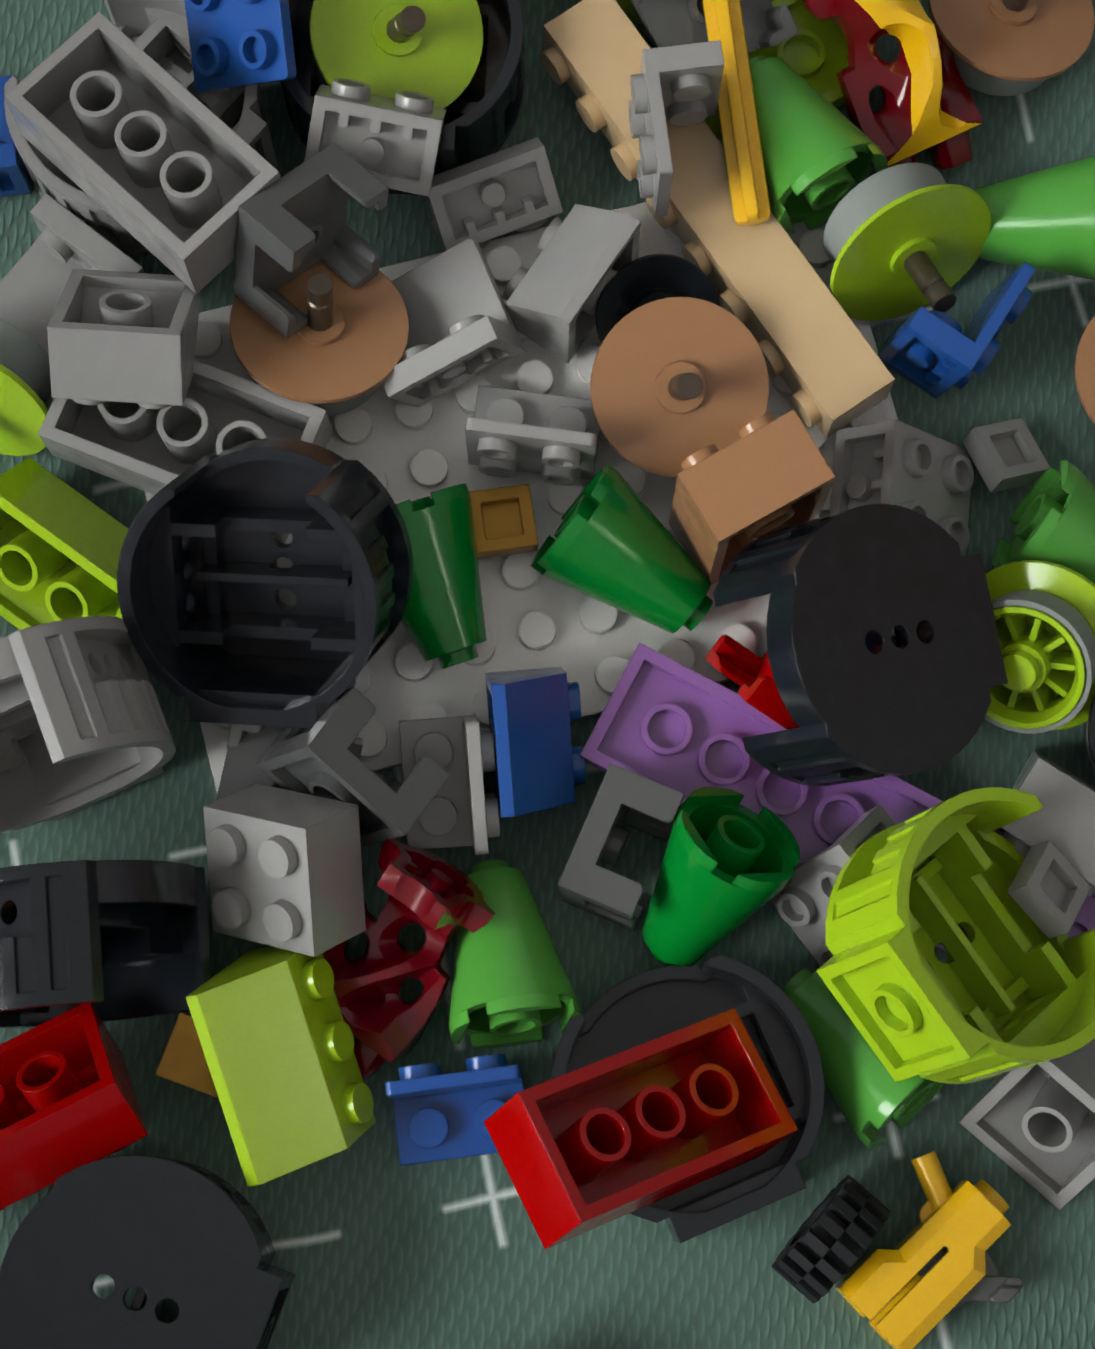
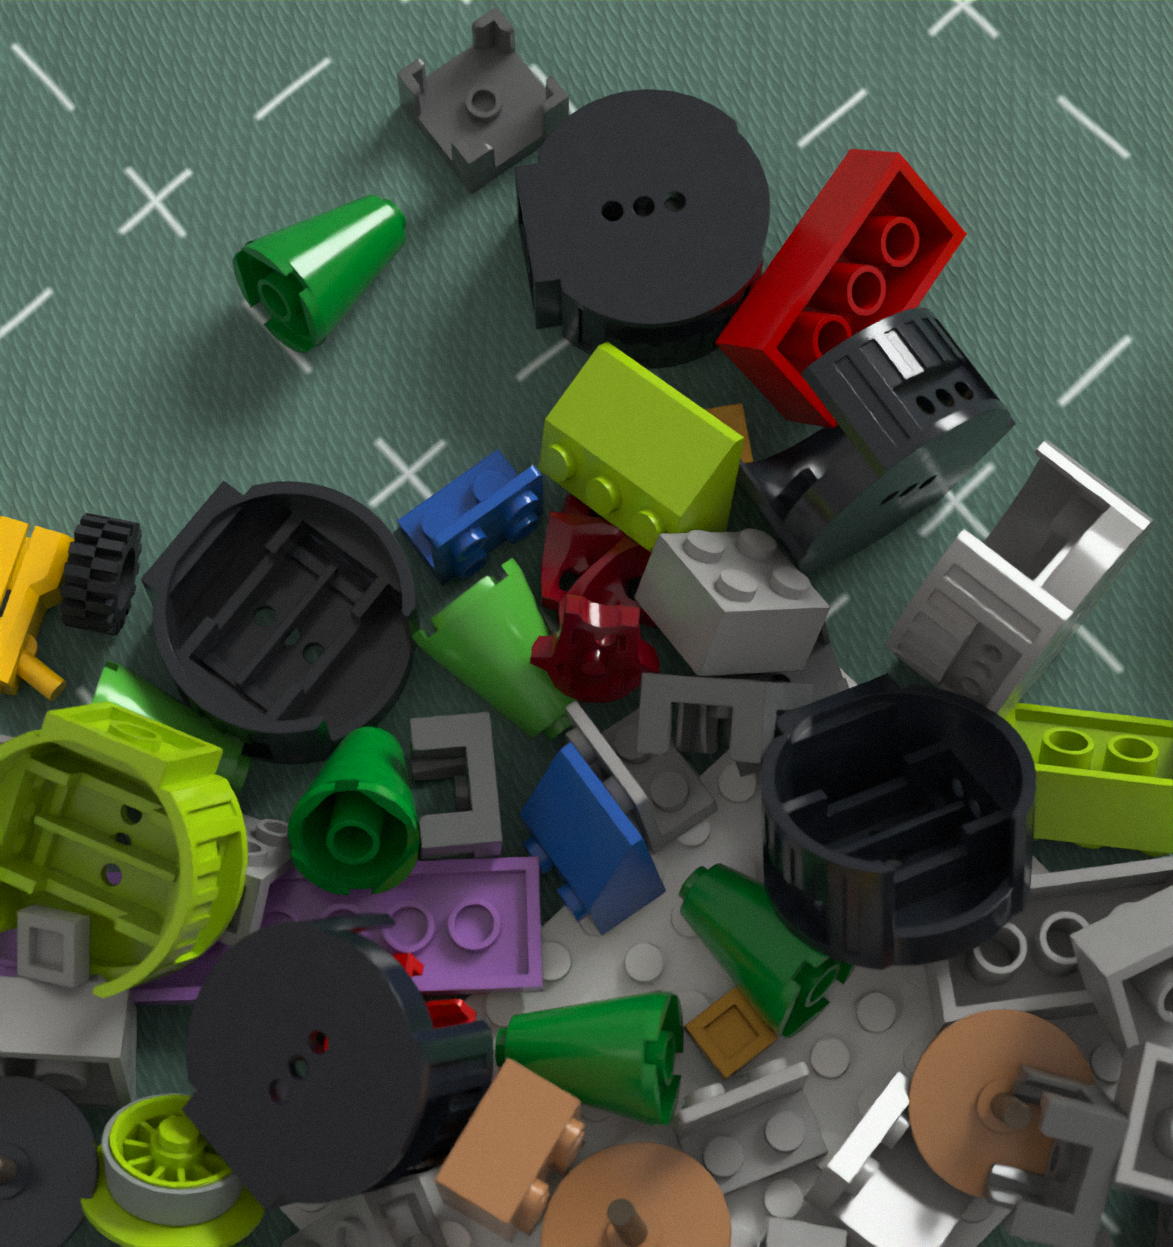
camera: 150 degrees right, 5 degrees down
red brick [484,1008,798,1250] -> none

